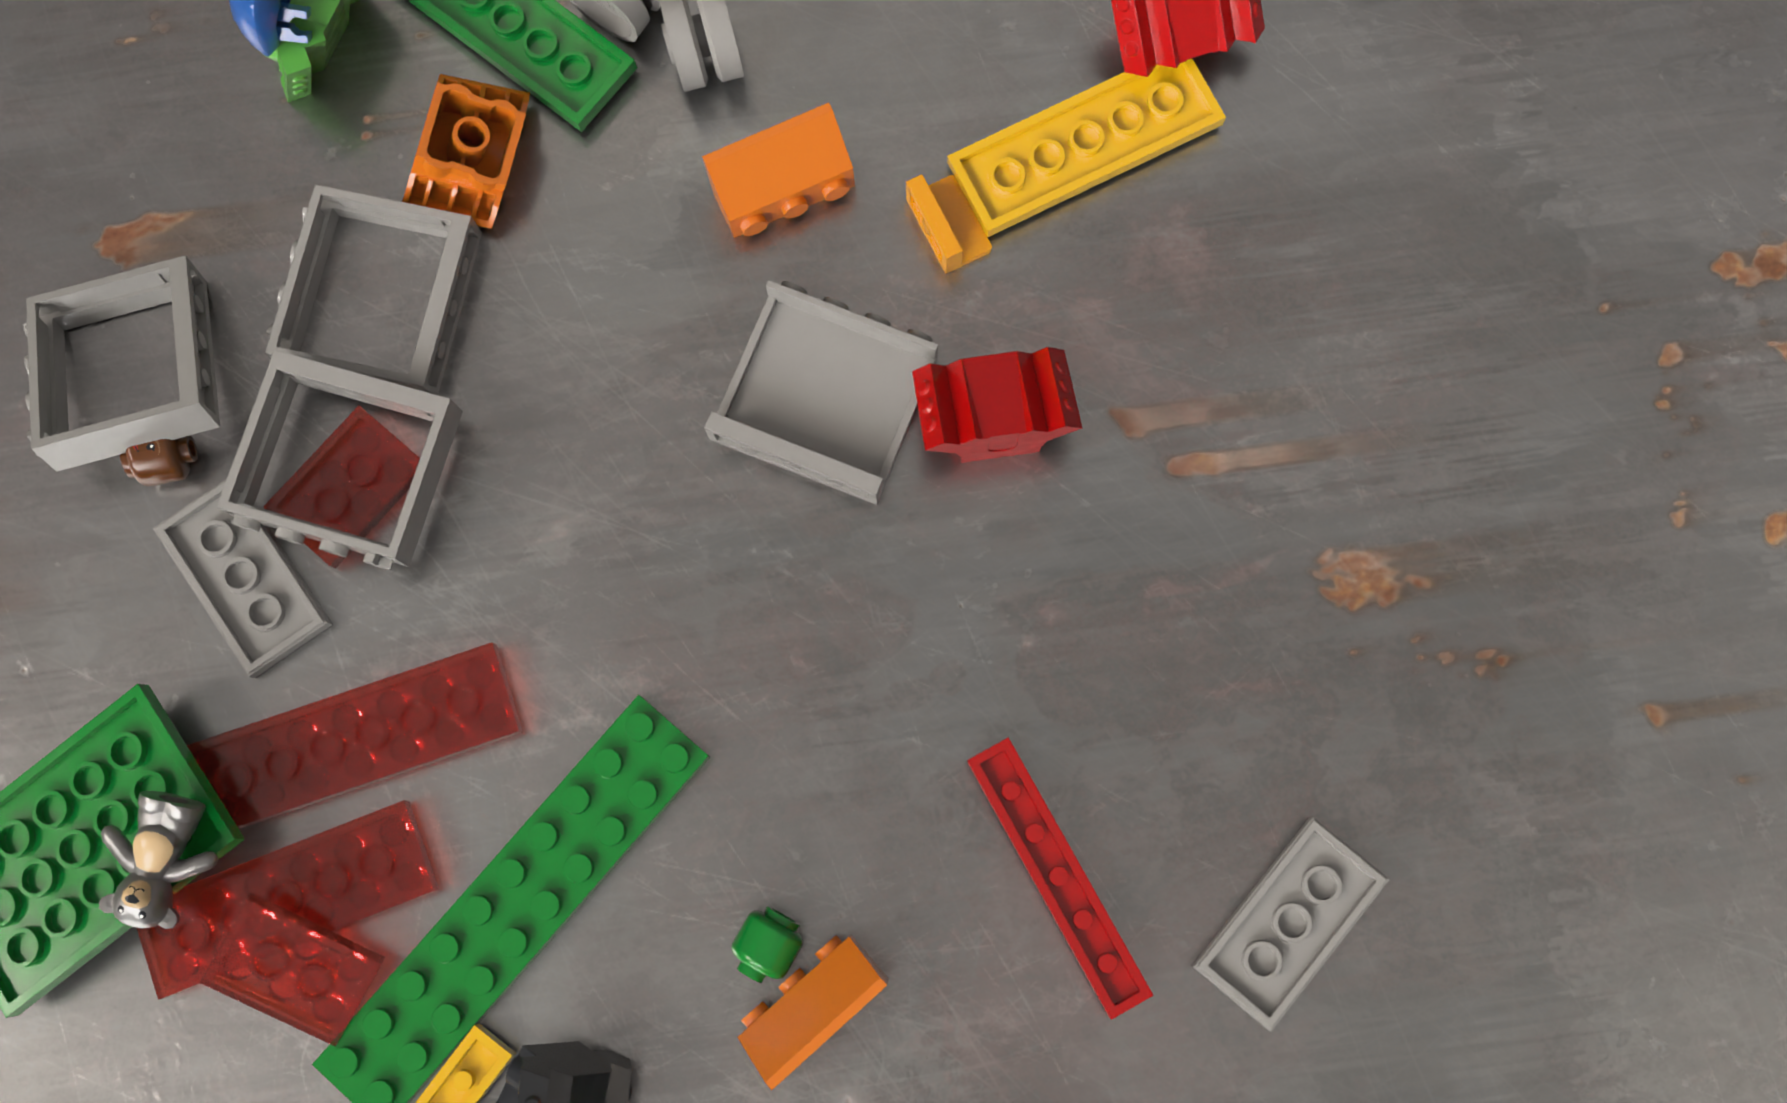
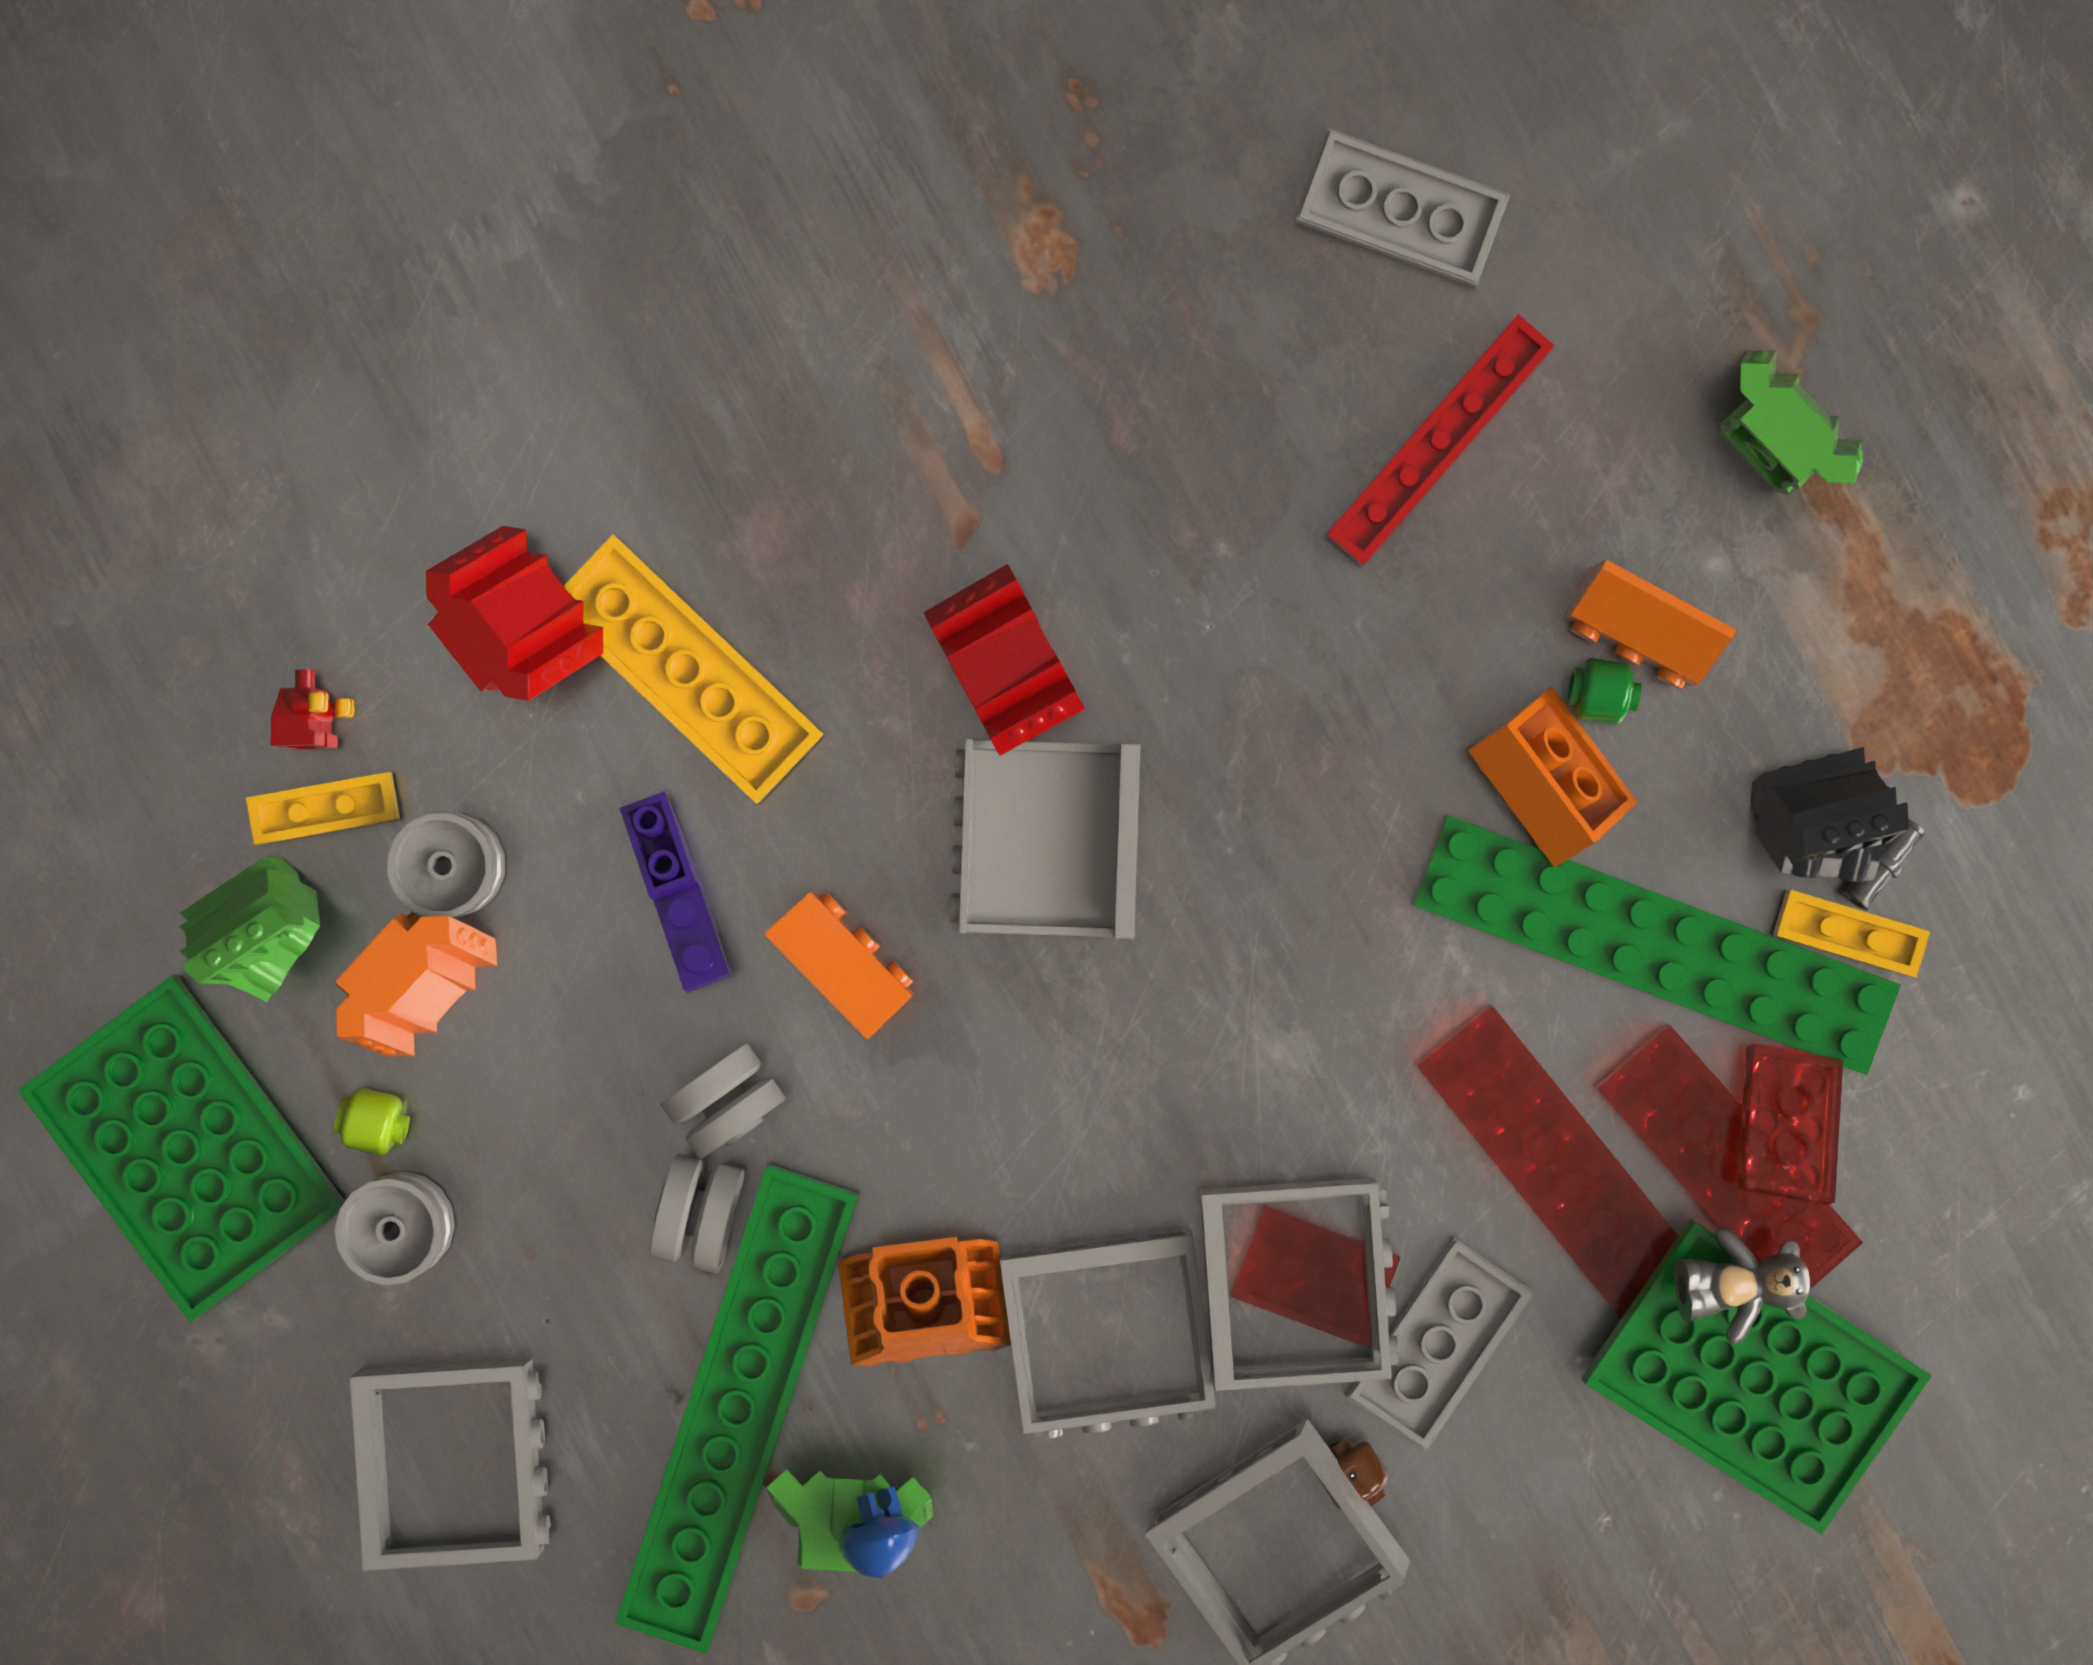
camera: 120 degrees left, 10 degrees up
light orange panel [906,174,992,274] -> none
none -> dark purple slope [619,791,732,993]
none -> orange slope [1468,687,1638,867]

